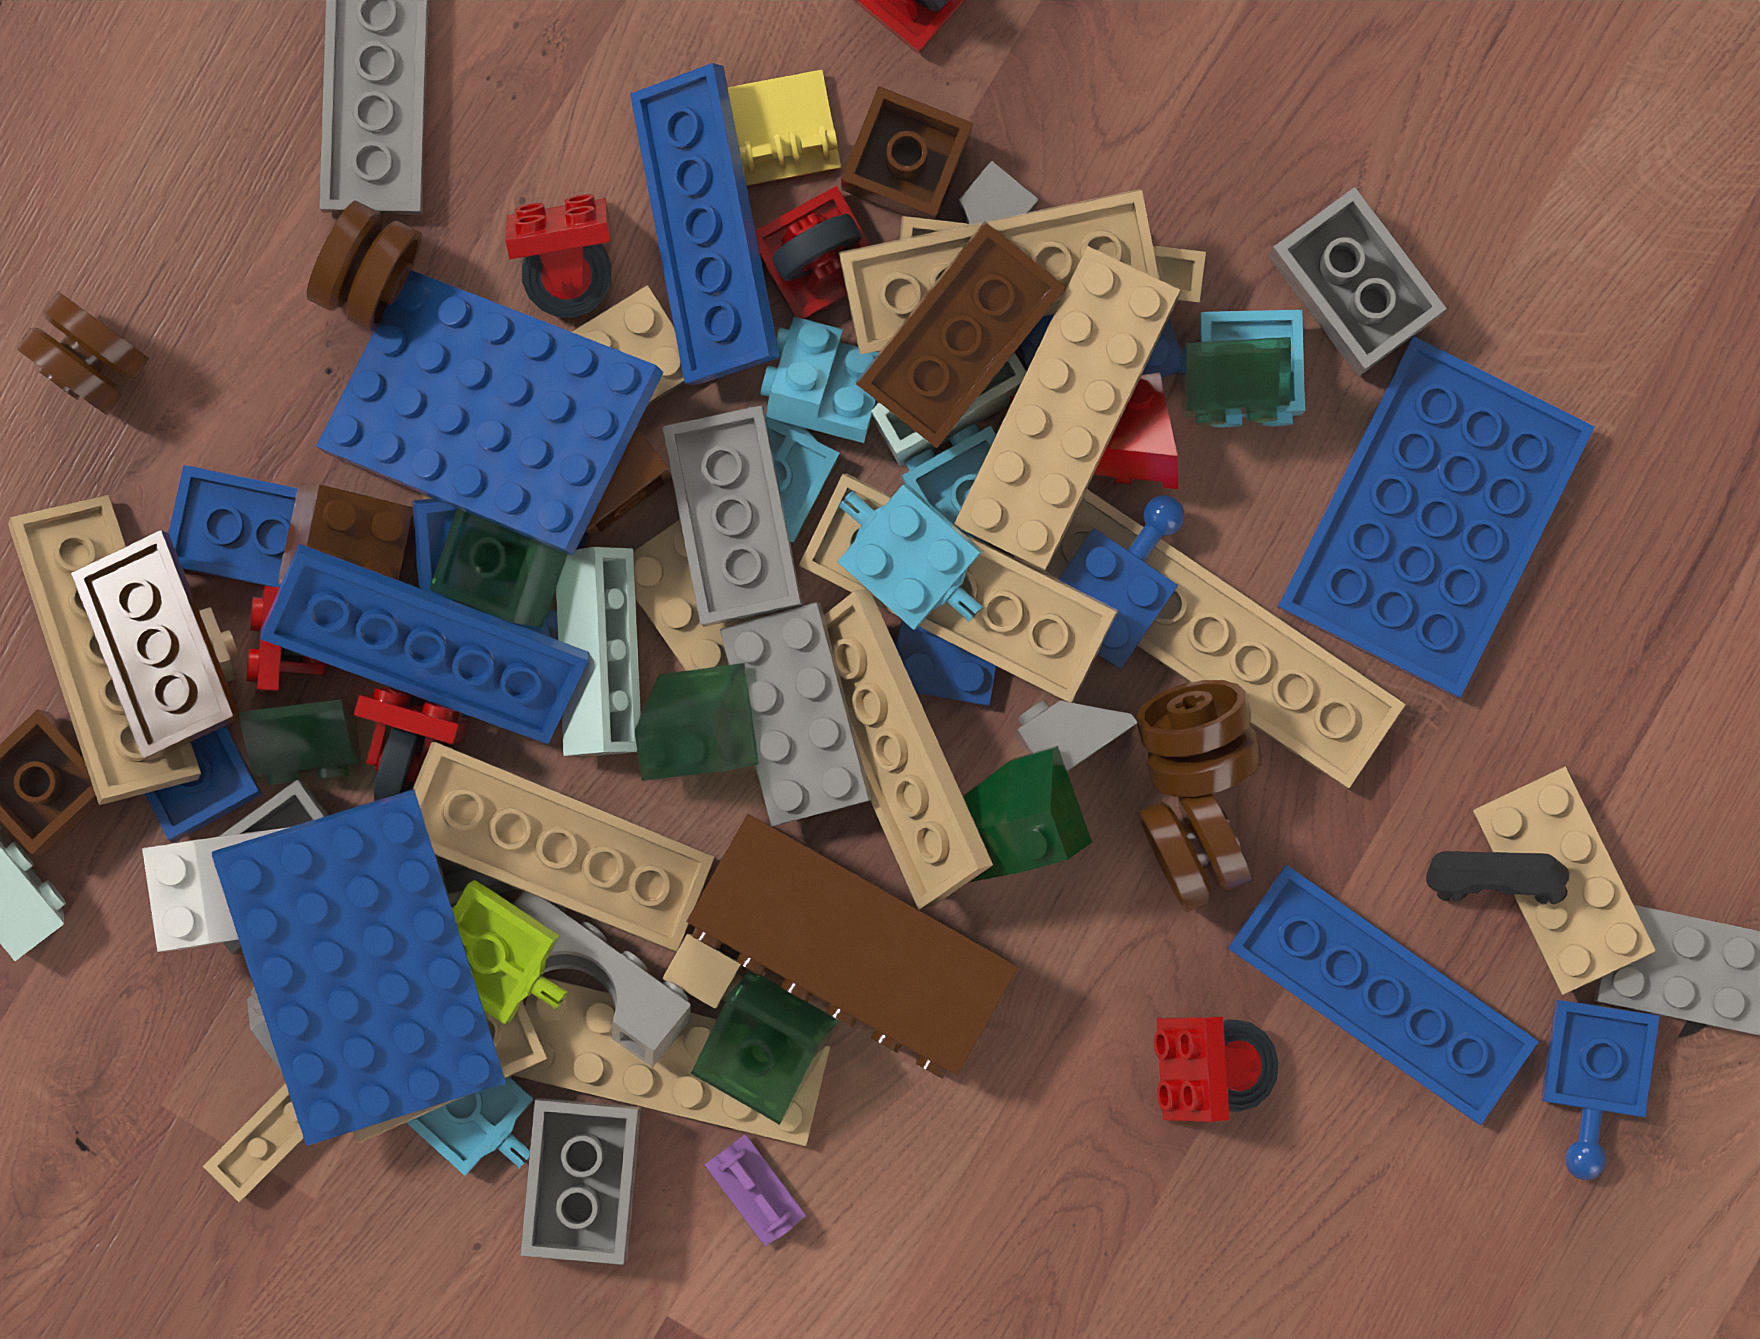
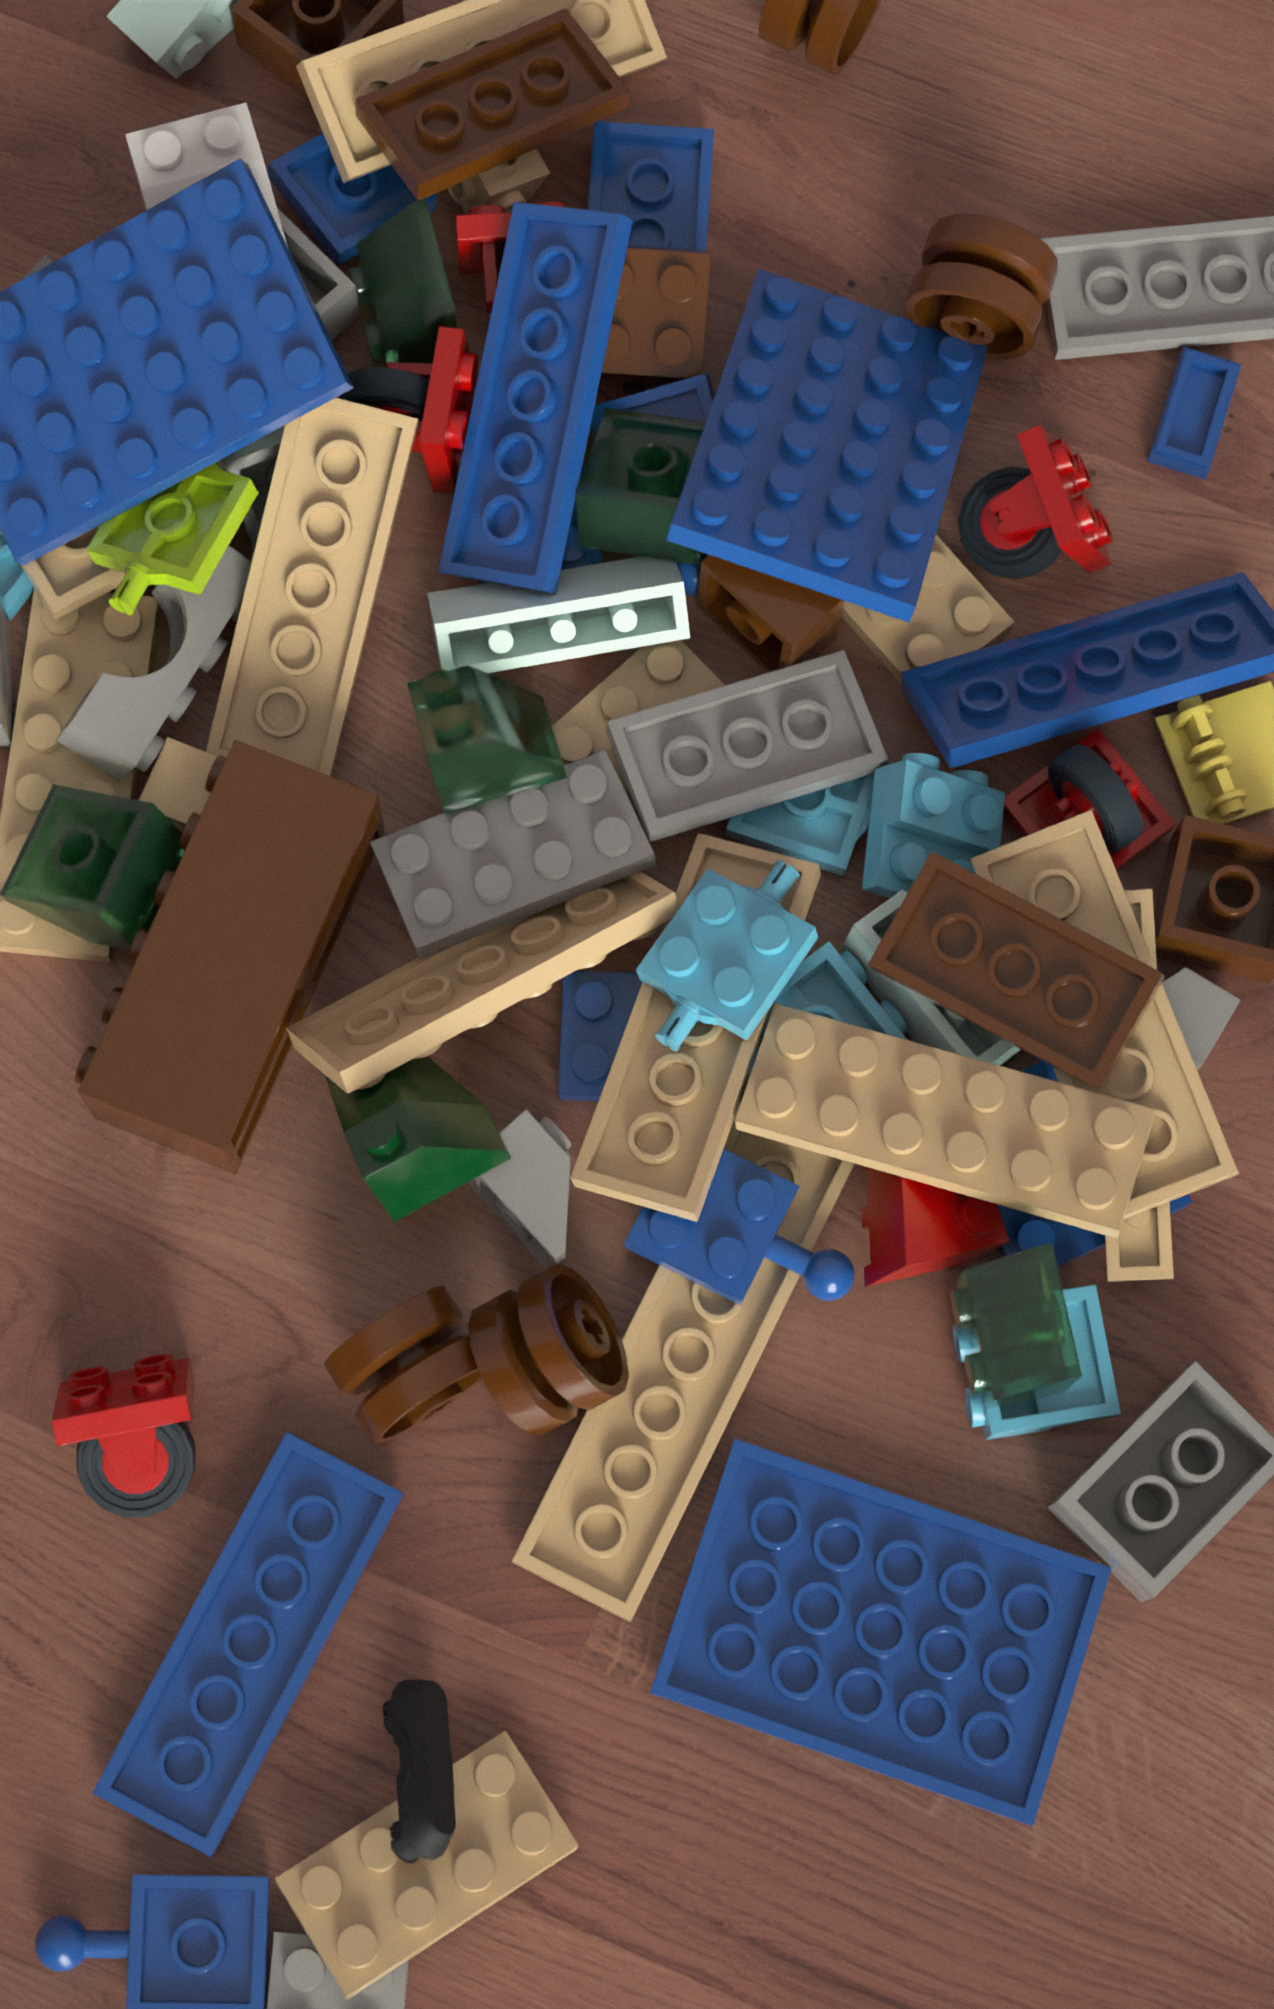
camera: 75 degrees right, 10 degrees down
none -> blue tile [1147,346,1242,480]

